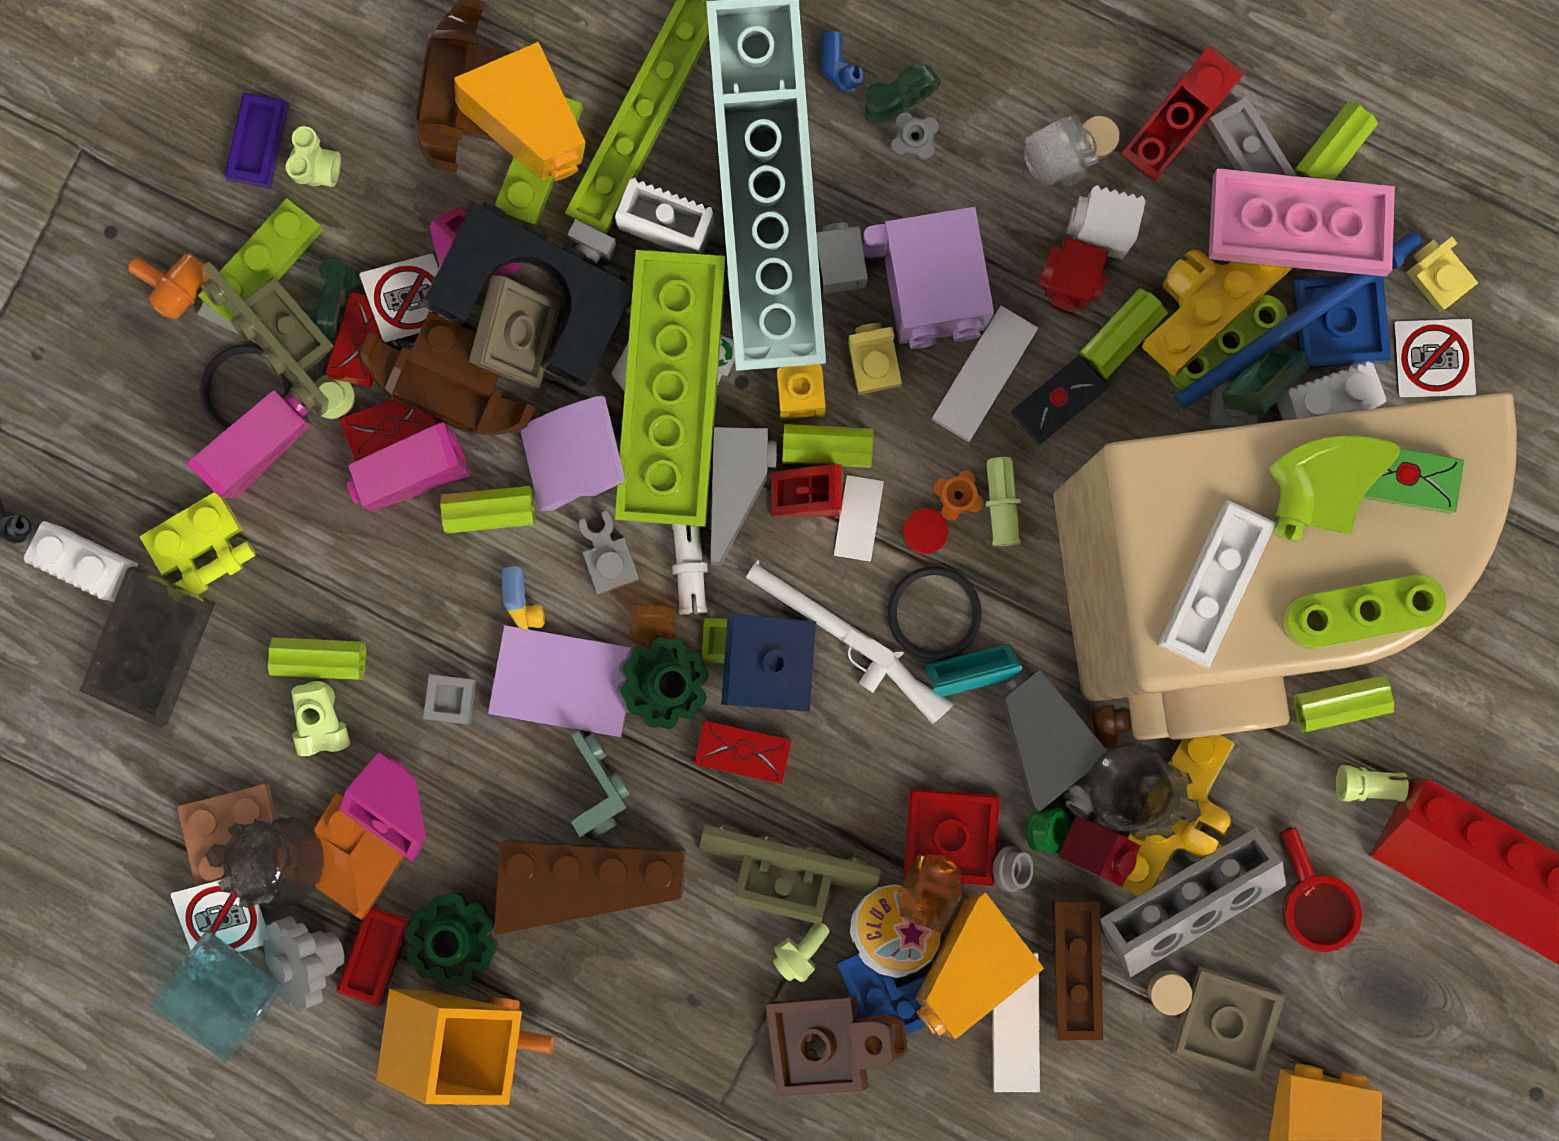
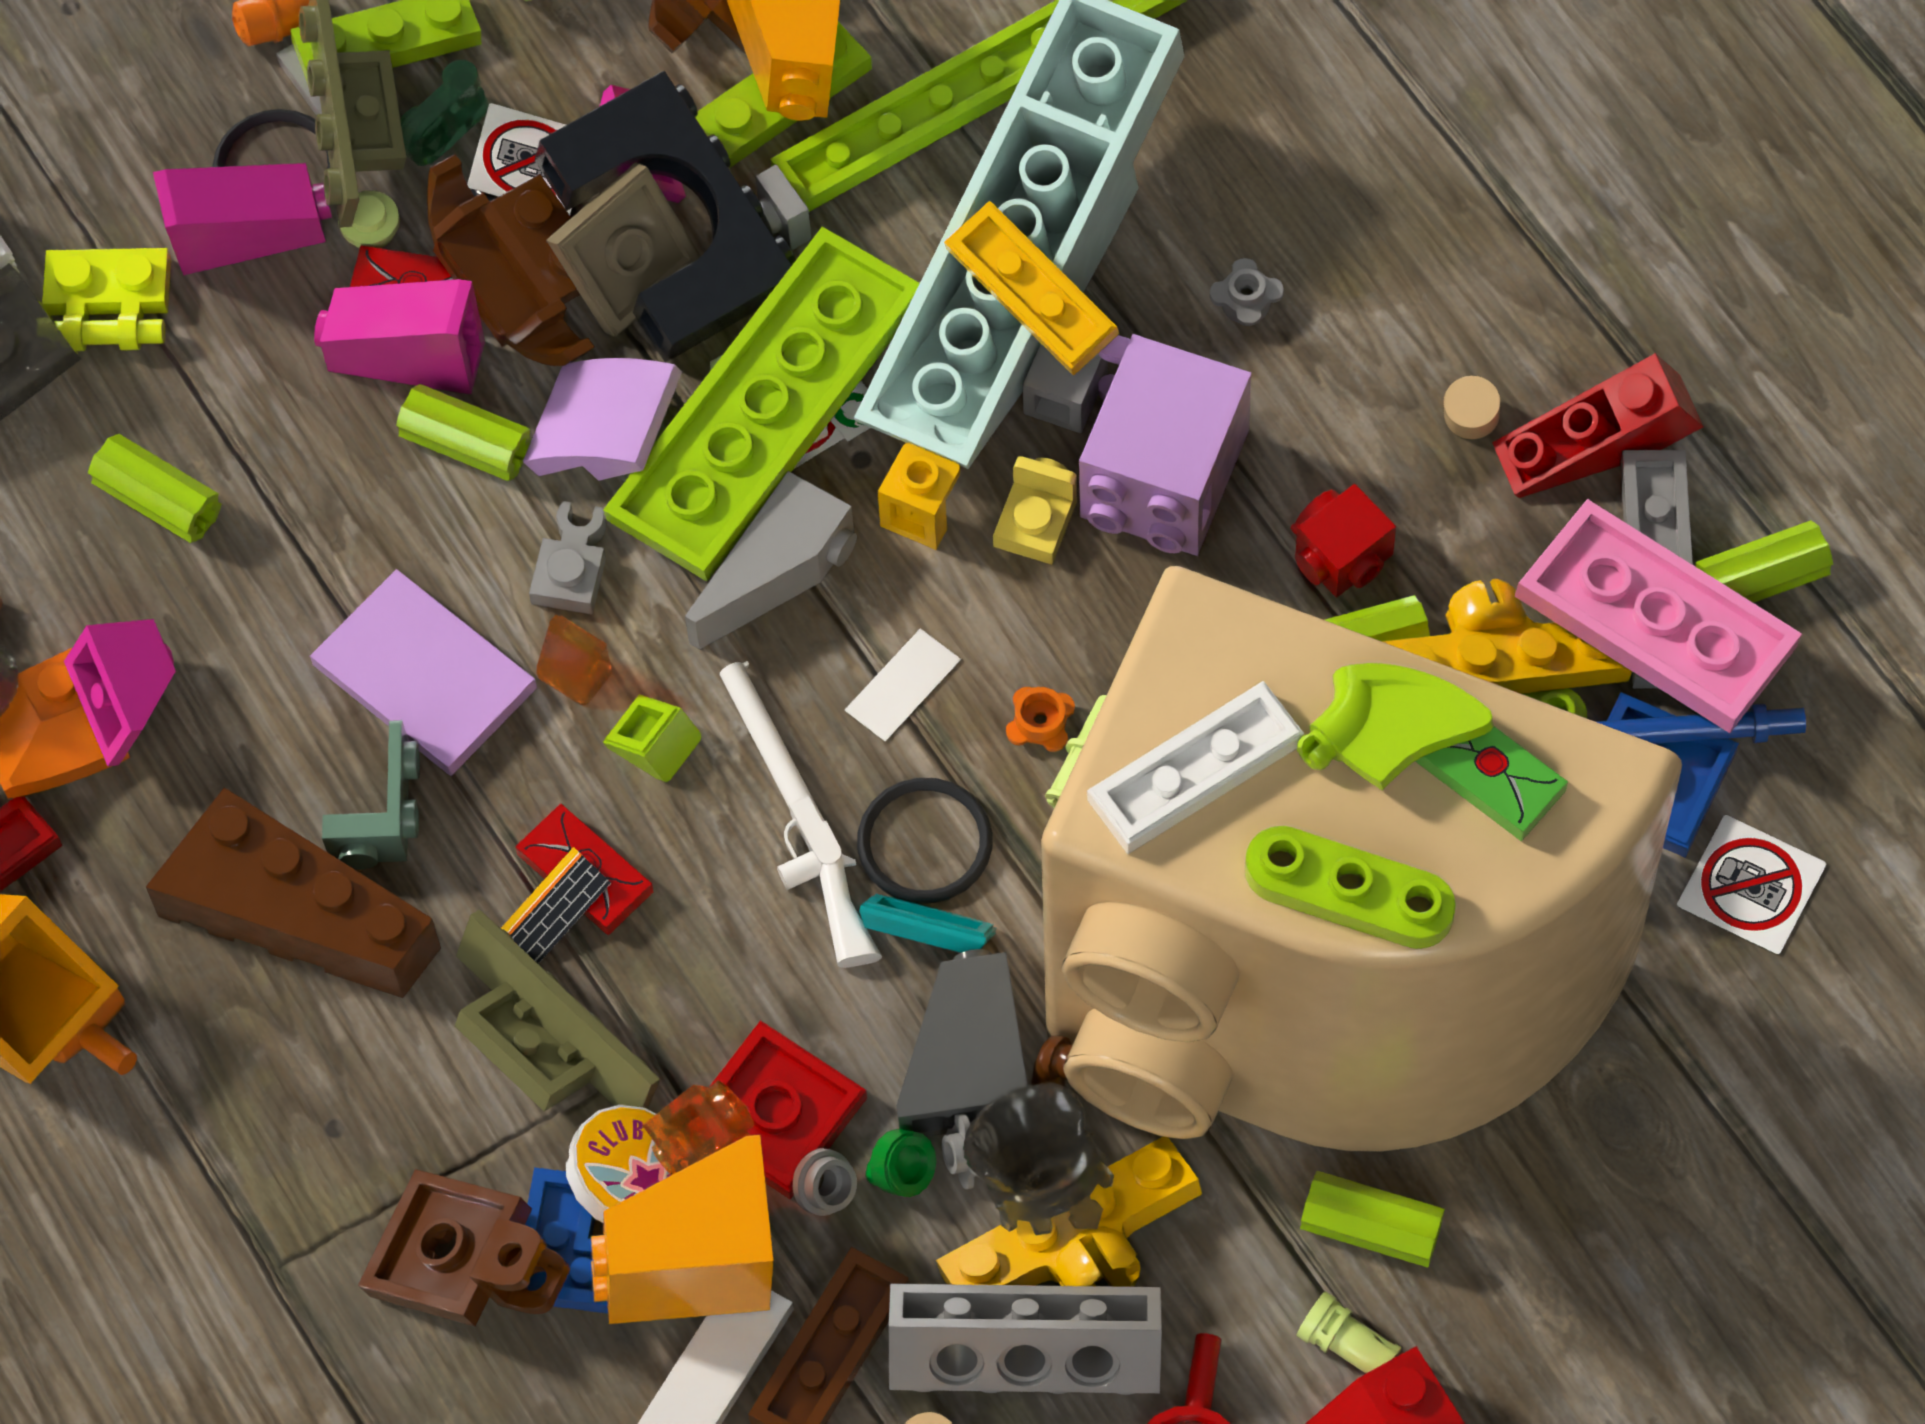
camera: 35 degrees right, 20 degrees down
yellowish green plate [291,681,350,756] -> none
red tile [326,292,385,388] -> none
dark green plant [405,893,499,988] -> none
light grey plate [423,674,476,725] -> none
arm [501,566,545,630] -> none
white brick [615,178,715,254] -> none
dark green plant [617,637,709,729] -> none
white pin [672,525,708,615] -> none
dark blue plate [721,614,816,711] -> none
red slope [771,464,842,517] -> none
yellowish green plate [773,923,830,982] -> none
lime axle [782,424,874,468] -> none
blue arm [820,31,864,92] -> none
clear green plate [864,63,941,124] -> none
red tile [903,509,949,555] -> none
white tile [931,305,1038,442] -> none
clear brick [1023,114,1099,189] -> none
dark red brick [1058,816,1141,887] -> none
white brick [1067,185,1146,260] -> none
light yellow bracket [1406,237,1478,313] -> none
none -> black sticker [501,847,611,964]
none -> yellow tile [944,201,1119,376]

